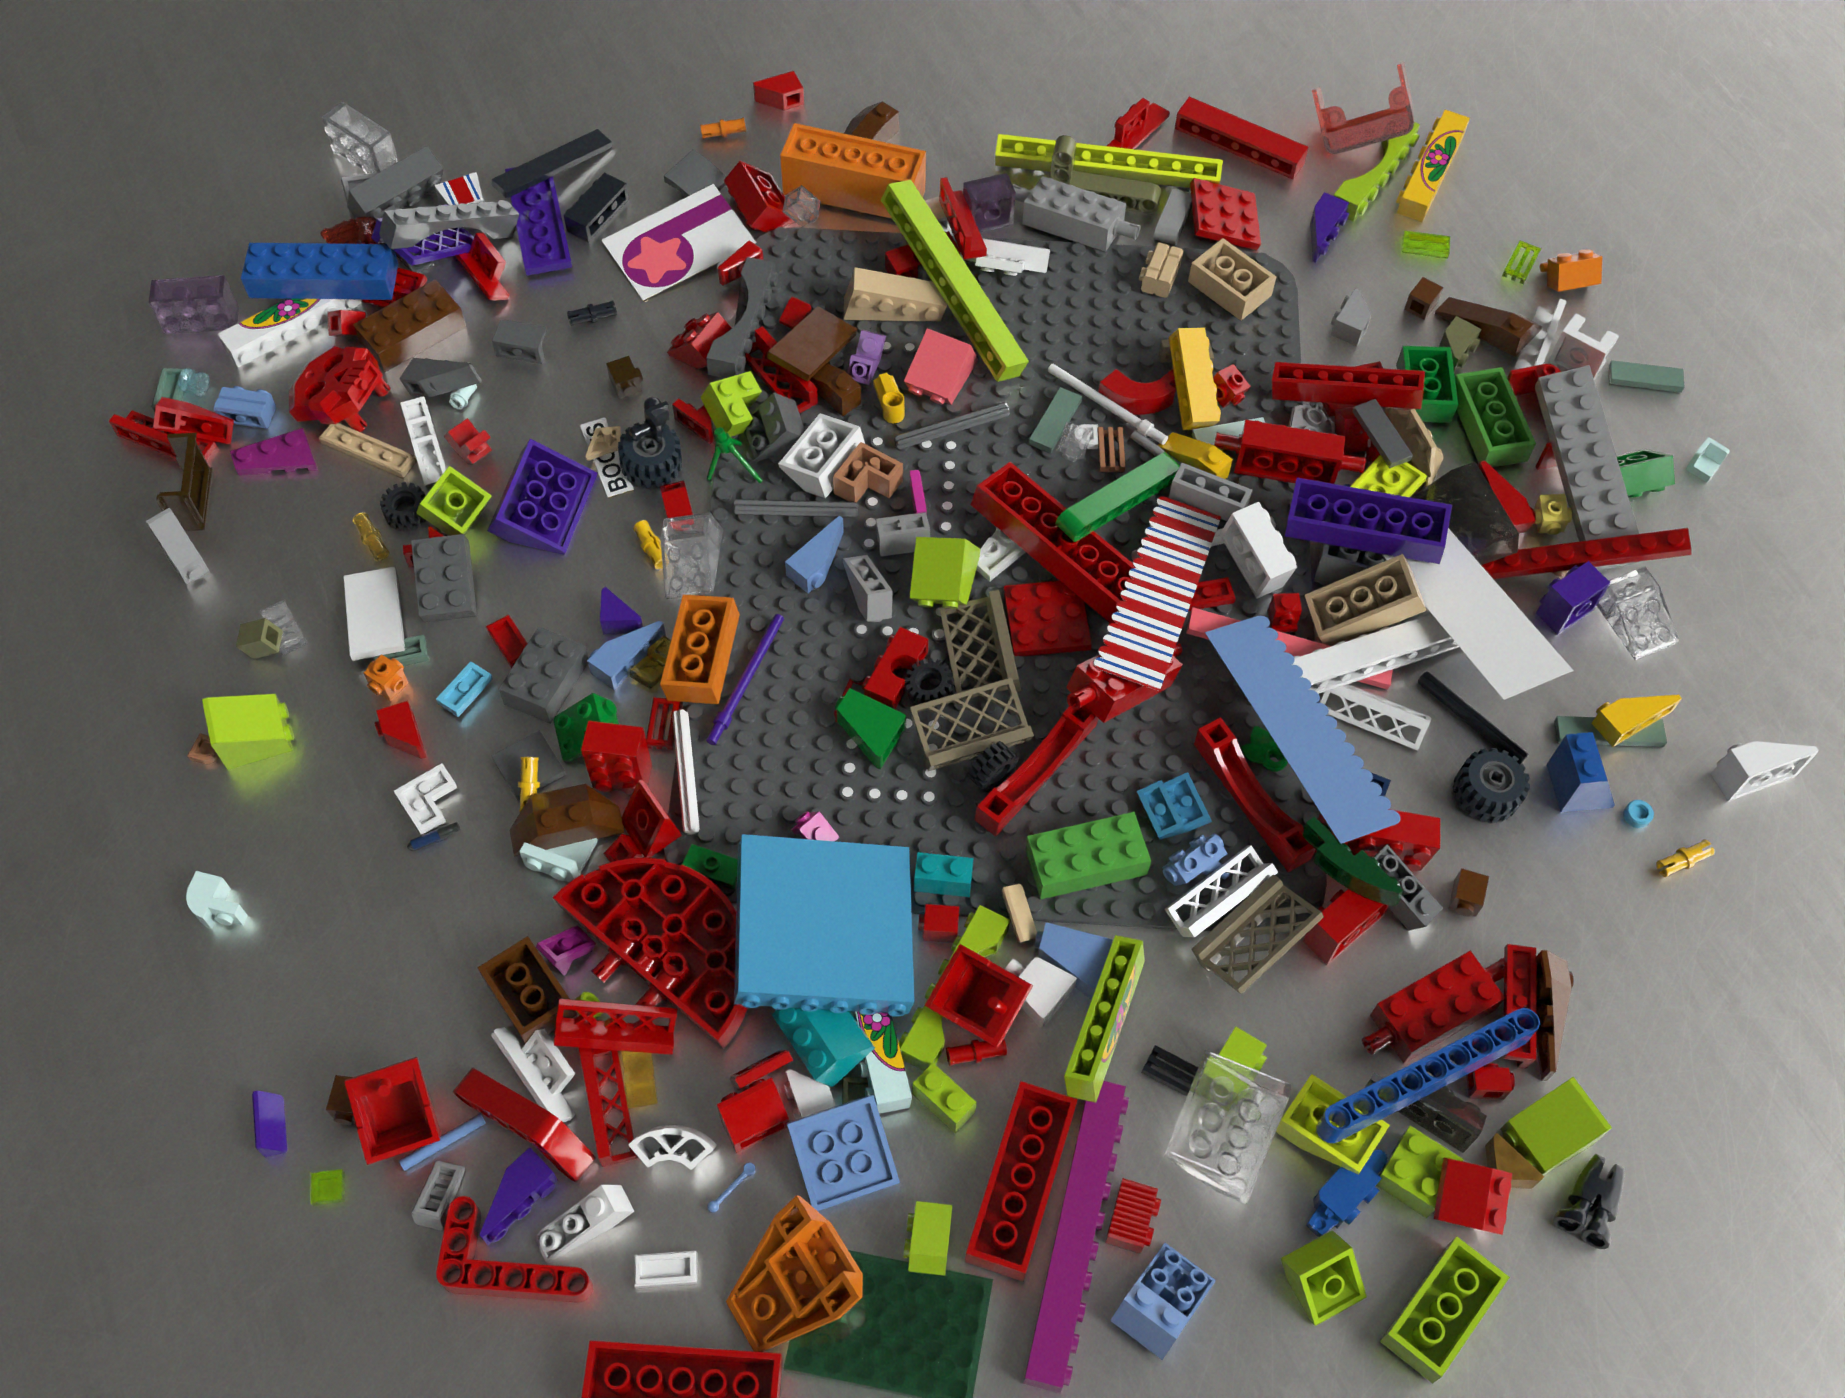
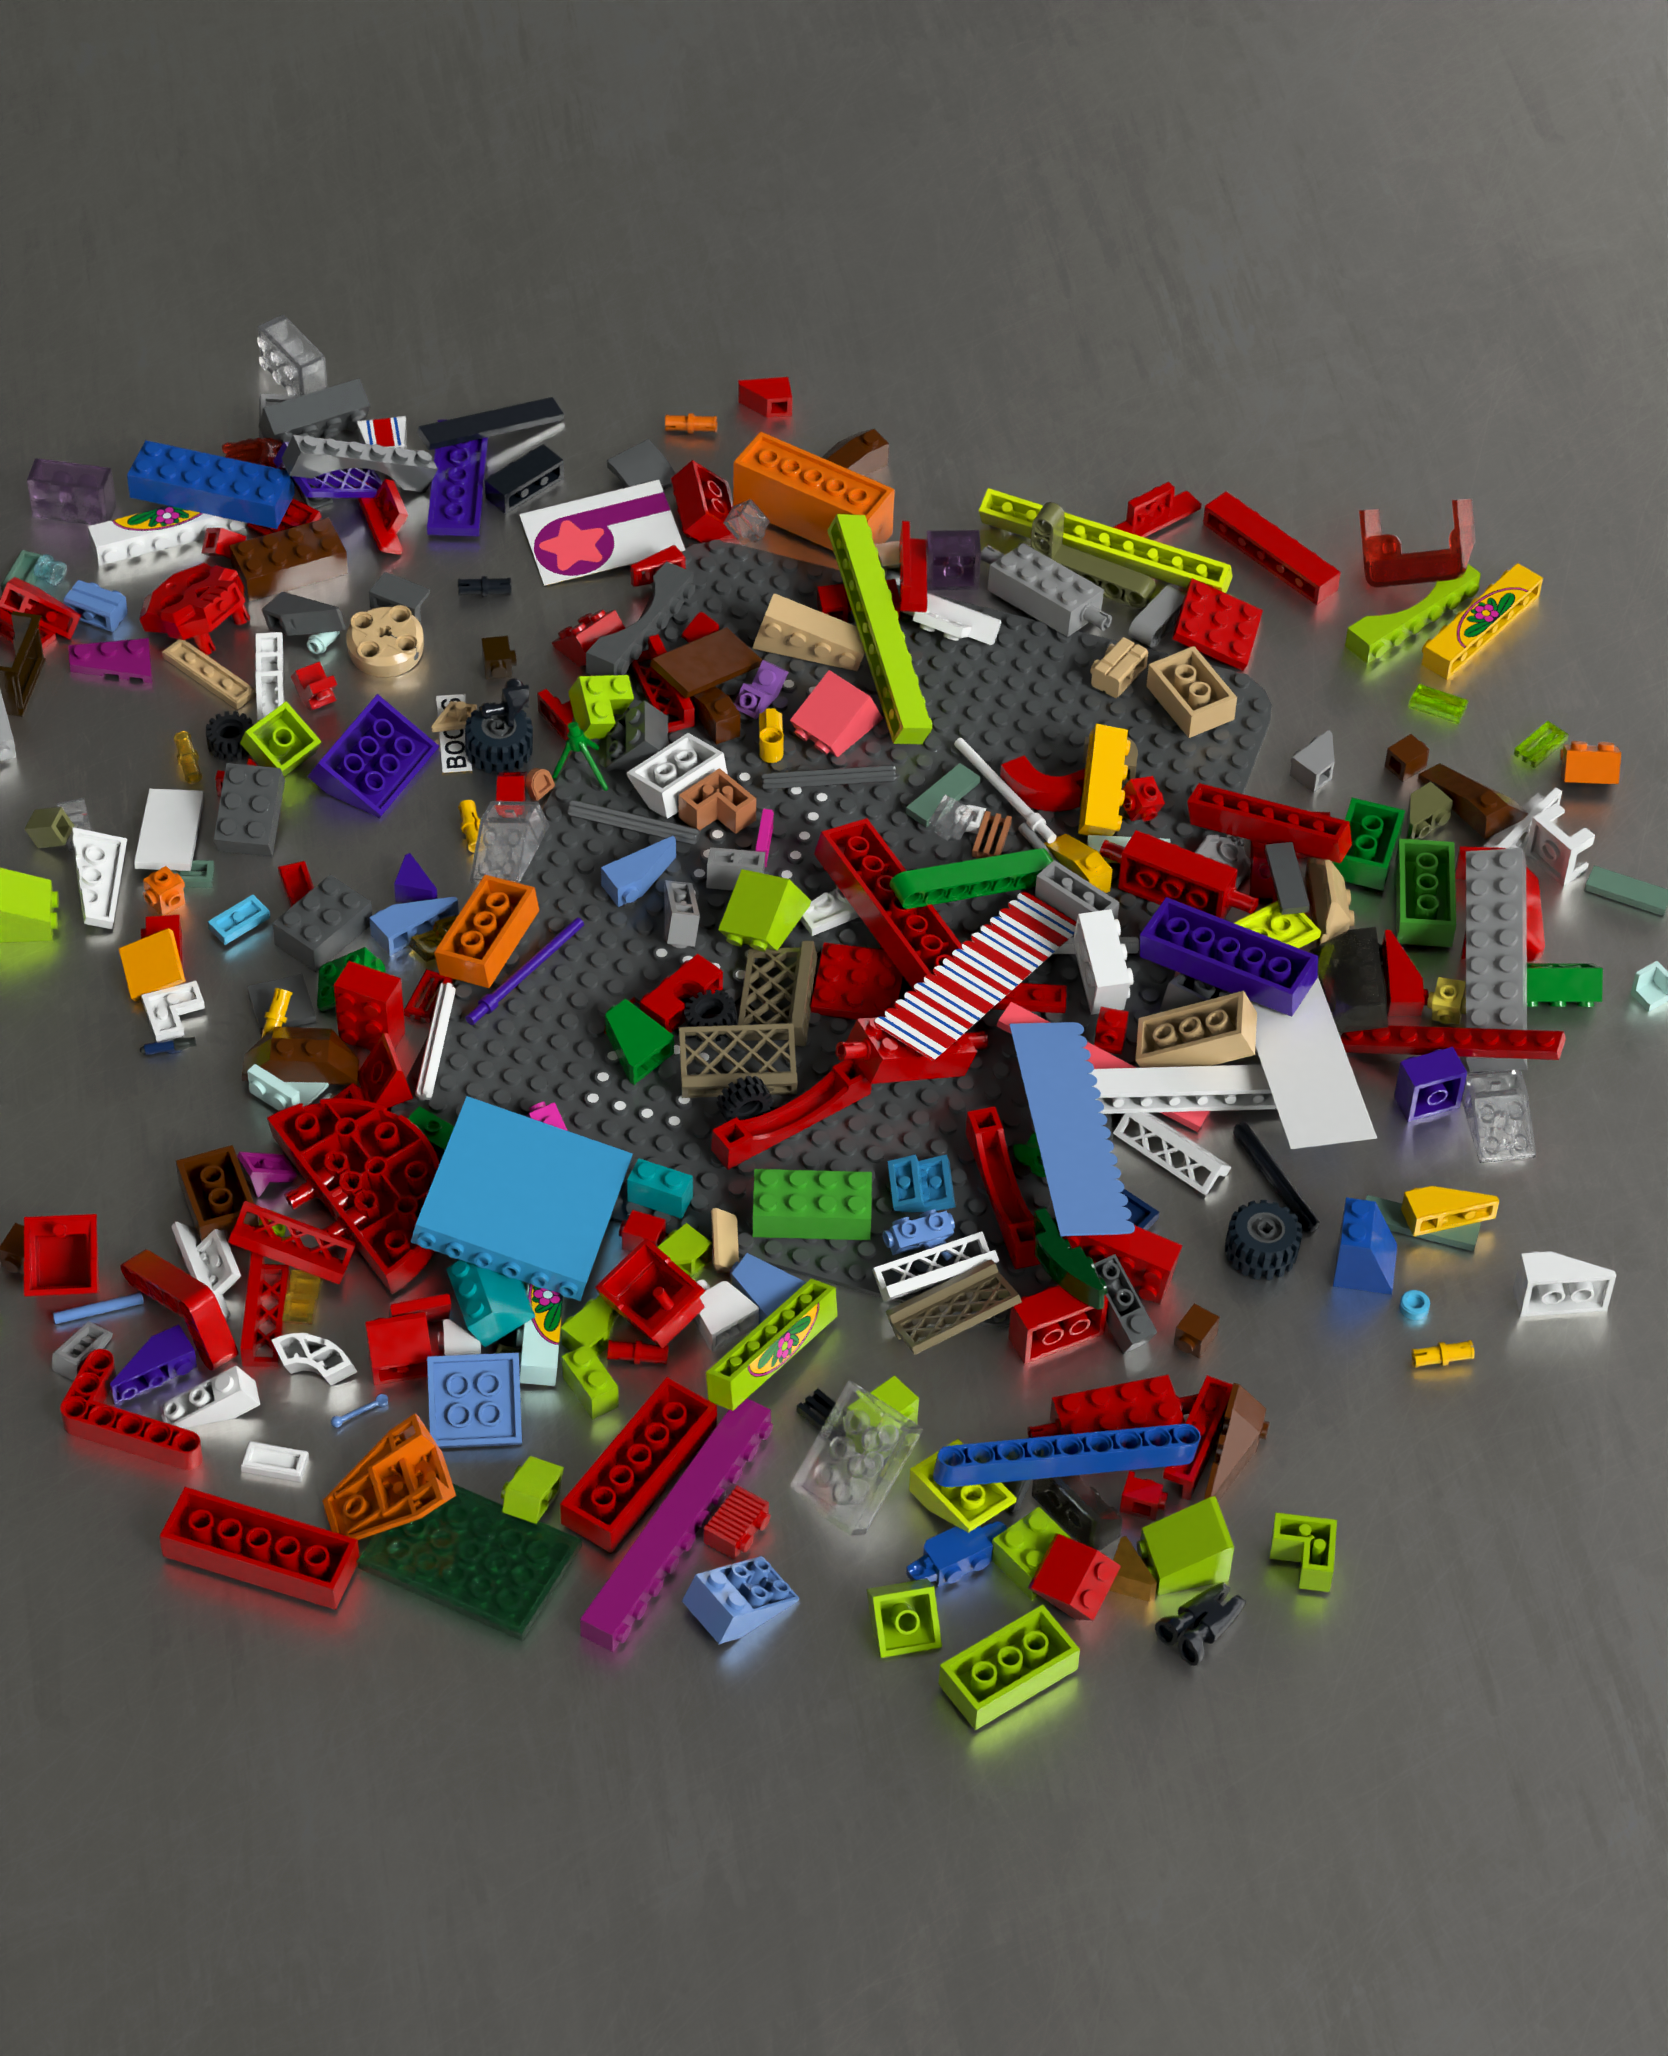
camera: 15 degrees right, 10 degrees down
dark purple slope [1310,192,1349,263] -> none
none -> white wing [71,827,127,929]
none -> light orange tile [119,928,186,1002]
none -> tan piece [346,605,424,678]
none -> nougat tile [525,768,555,801]
none -> lime brick [1270,1512,1337,1592]

